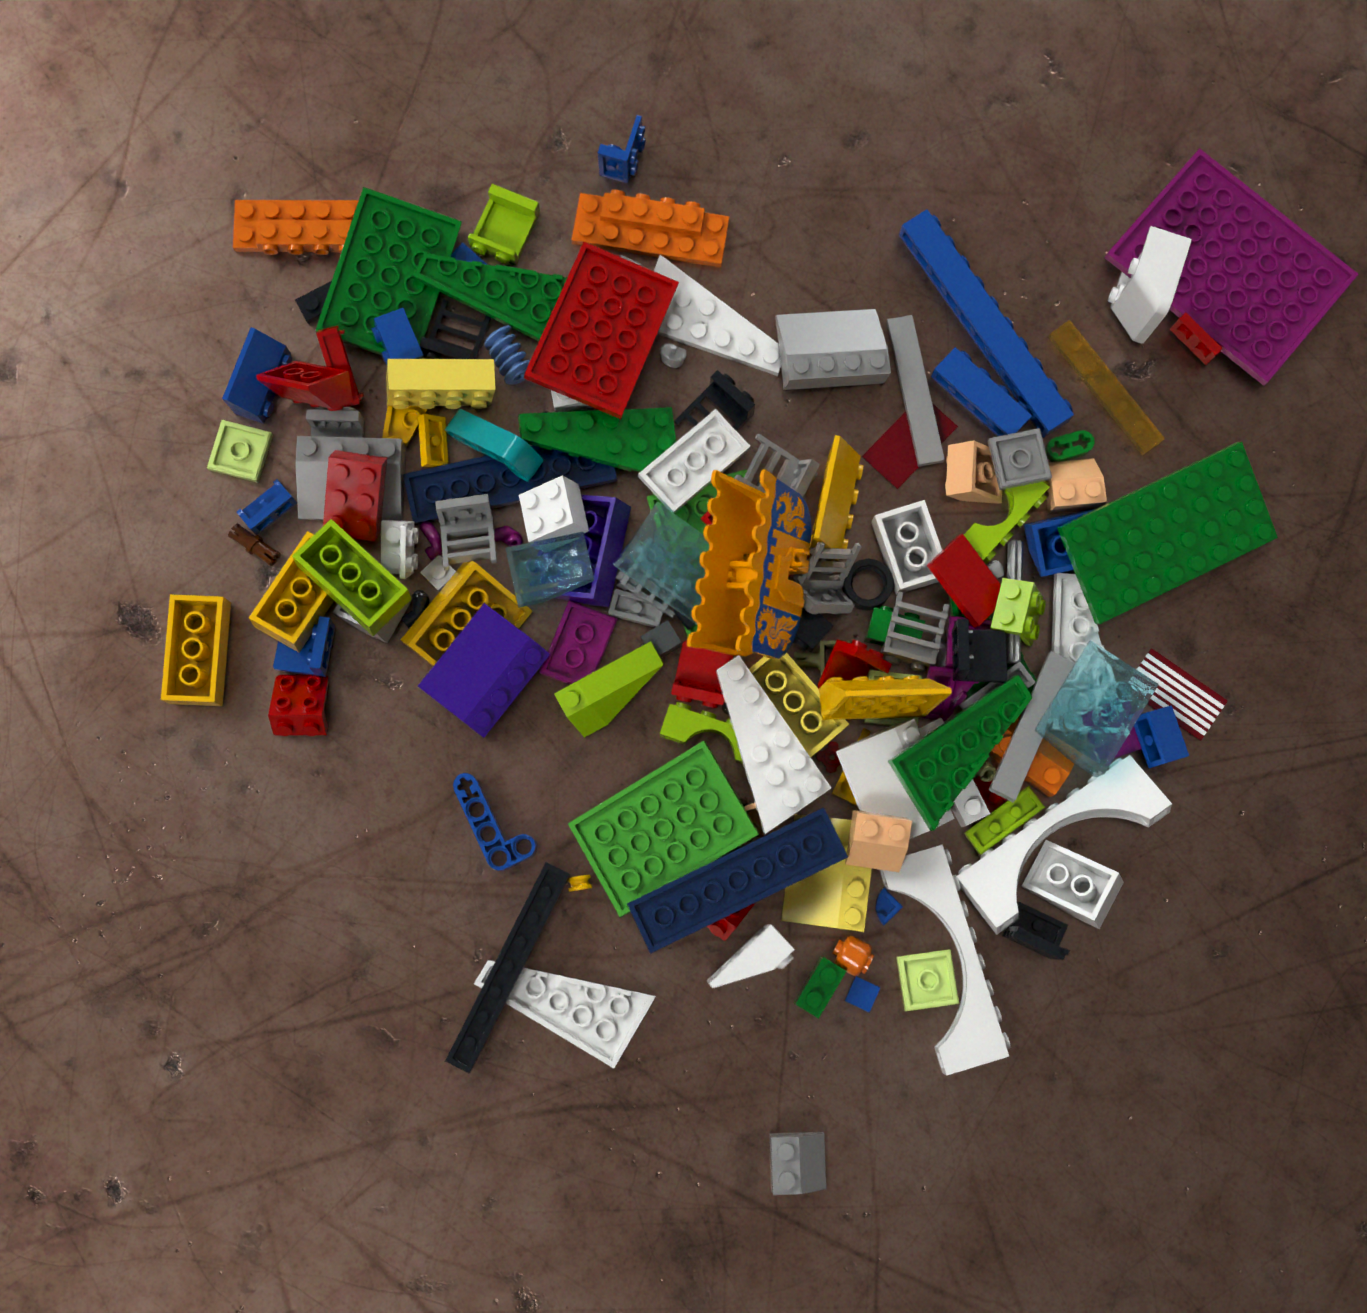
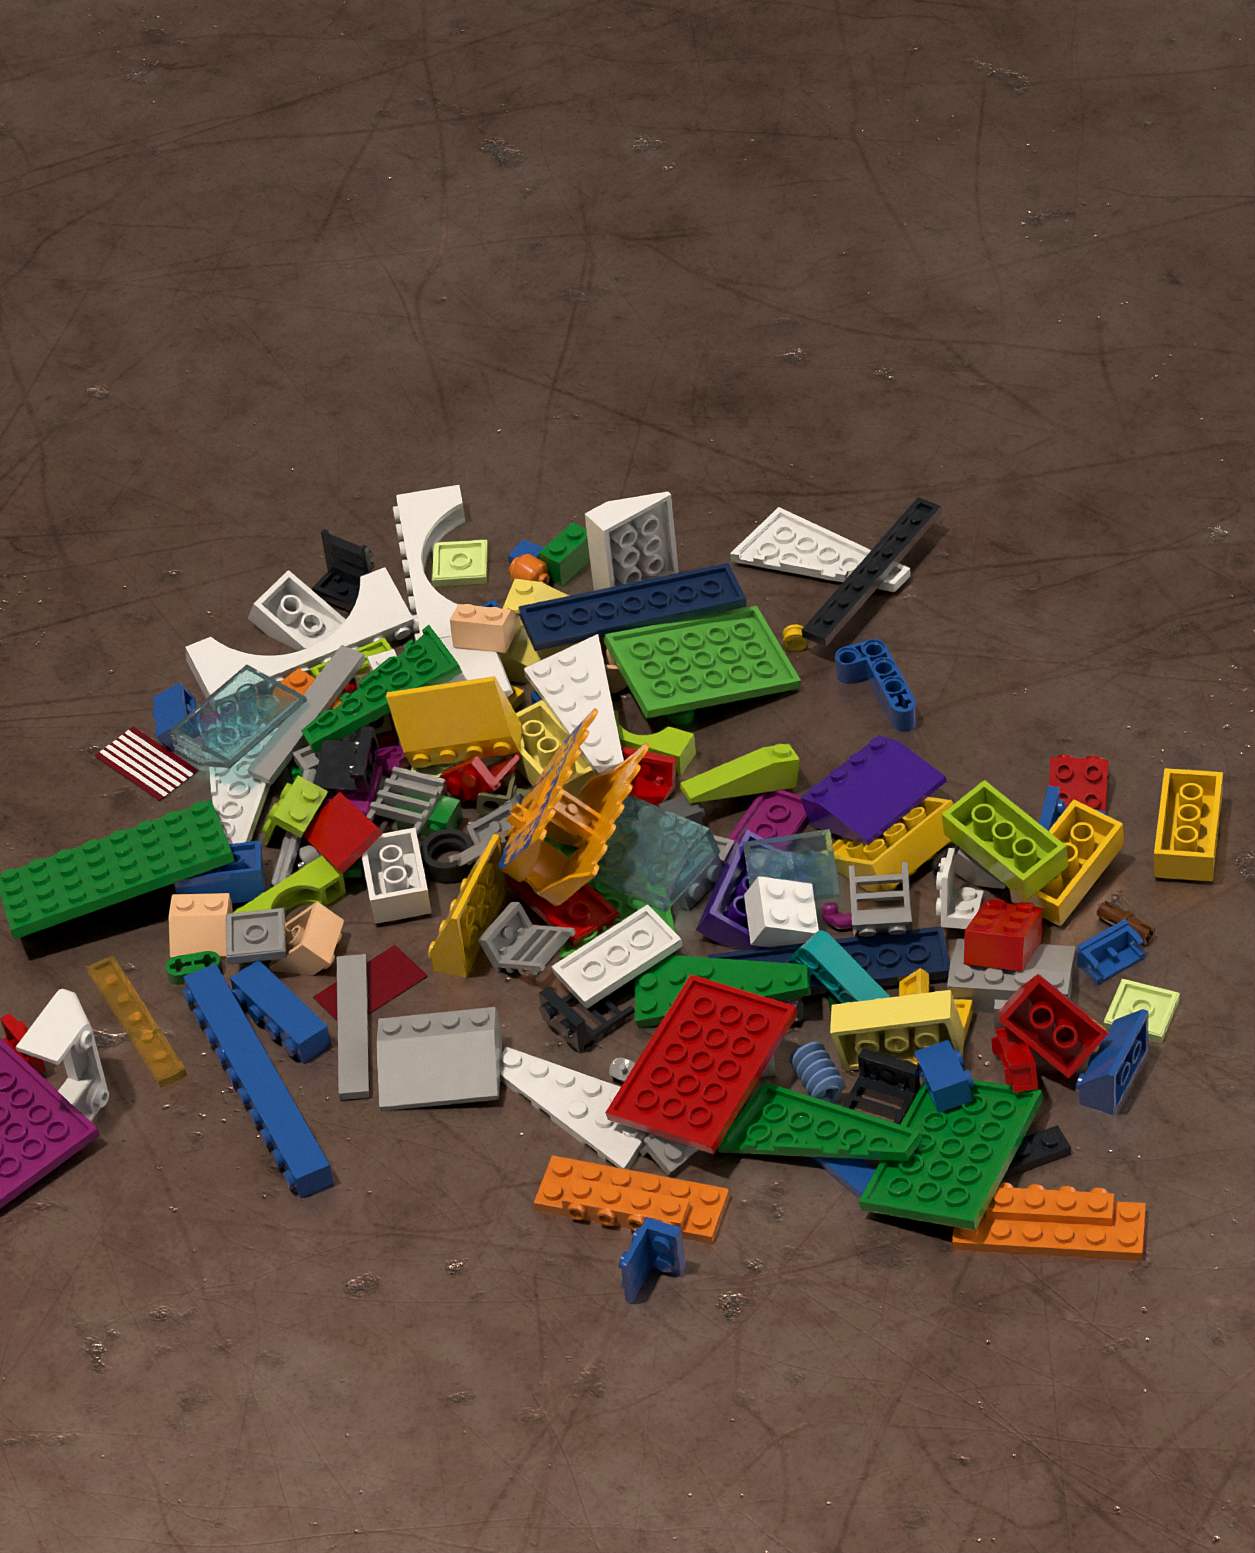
camera: 165 degrees left, 35 degrees down
magenta arm [420,521,442,560] -> none
white plate [420,555,456,592] -> none
lime panel [468,184,540,265] -> none
light grey slope [769,1132,826,1195] -> none

